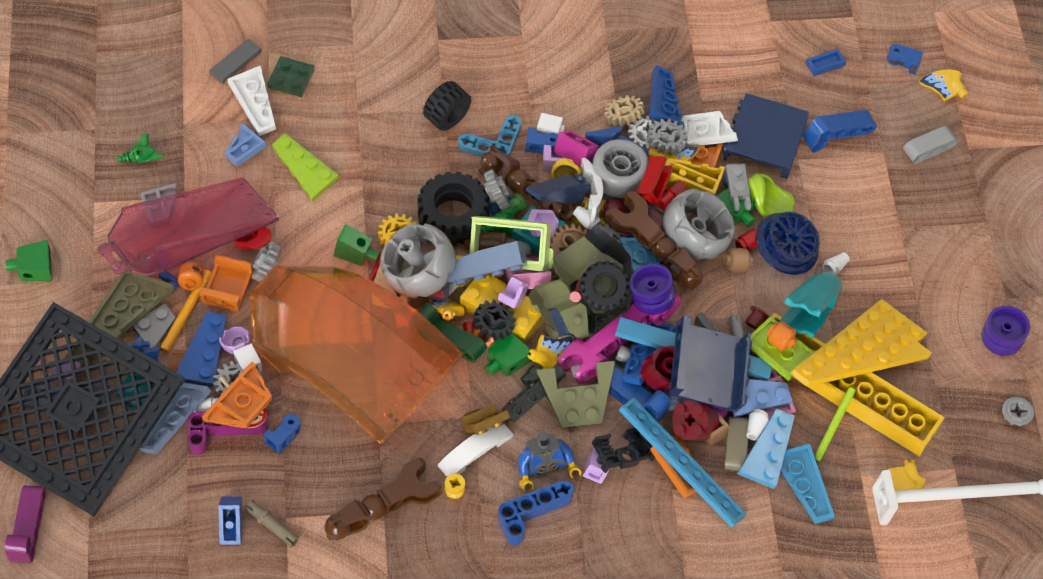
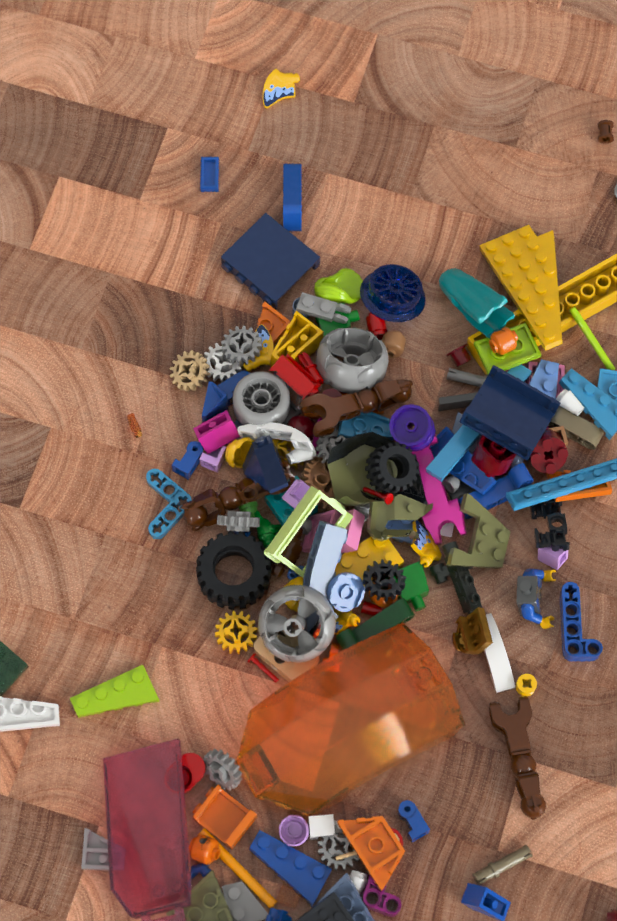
camera: 65 degrees left, 10 degrees up
green piece [117,134,164,163] -> none
medium blue wing [225,124,267,167] -> none
green torso [333,224,380,266] -> none
black tyre [423,81,472,131] -> none
lavender panel [497,277,529,308] -> none
white brick [537,113,565,135] -> none
blue wing [649,65,685,128] -> none
white wing [677,111,738,146] -> none
white cone [822,252,850,275] -> none
blue leg [887,44,923,75] -> none
light grey beam [903,126,958,164] -> none
dark purple wheel [981,306,1030,356] -> none
none -> clear orange tile [127,413,142,438]
none -> tile [327,572,365,612]

